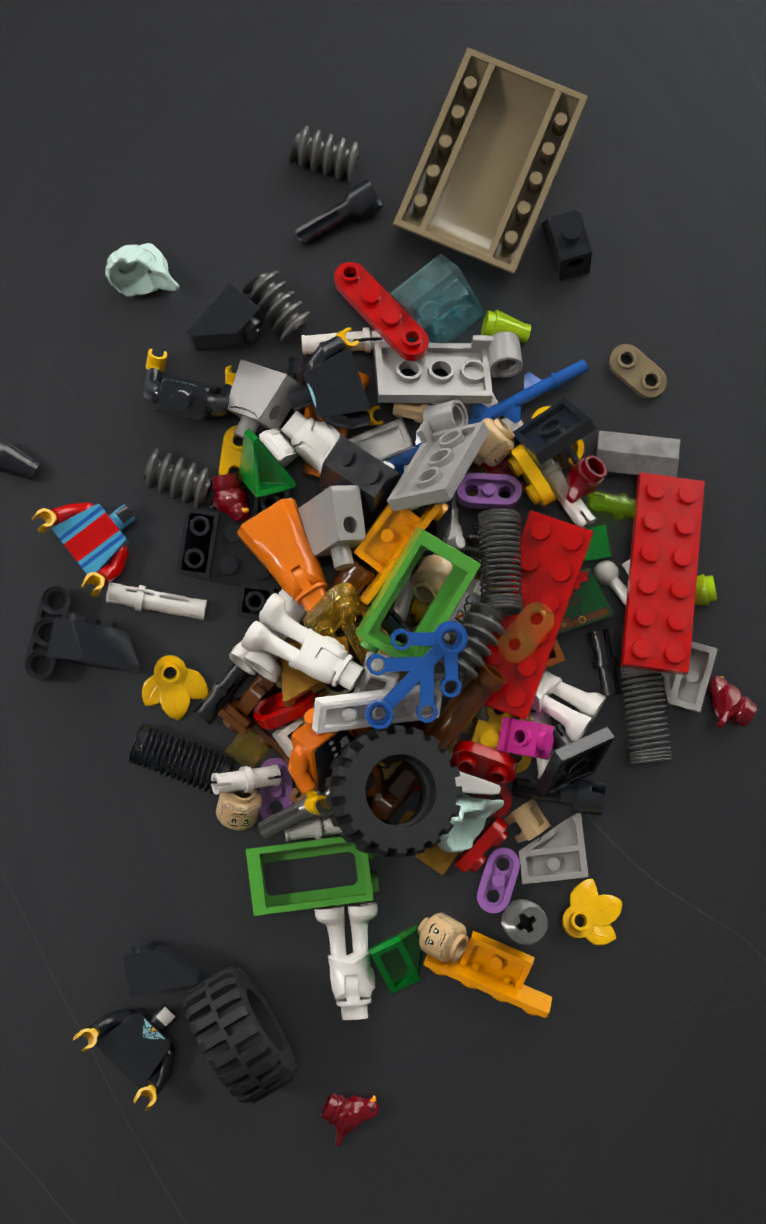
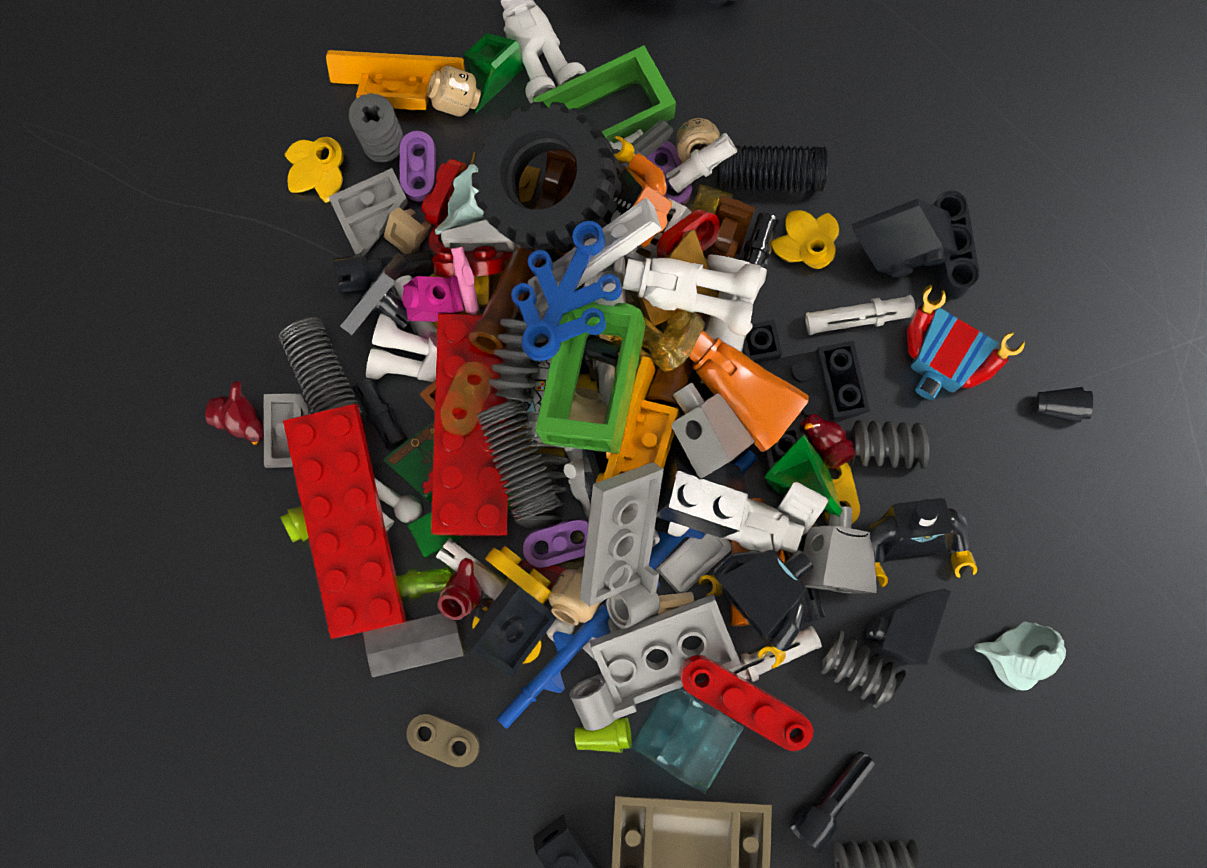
camera: 165 degrees right, 5 degrees down
none -> bright pink piece [451,246,480,315]

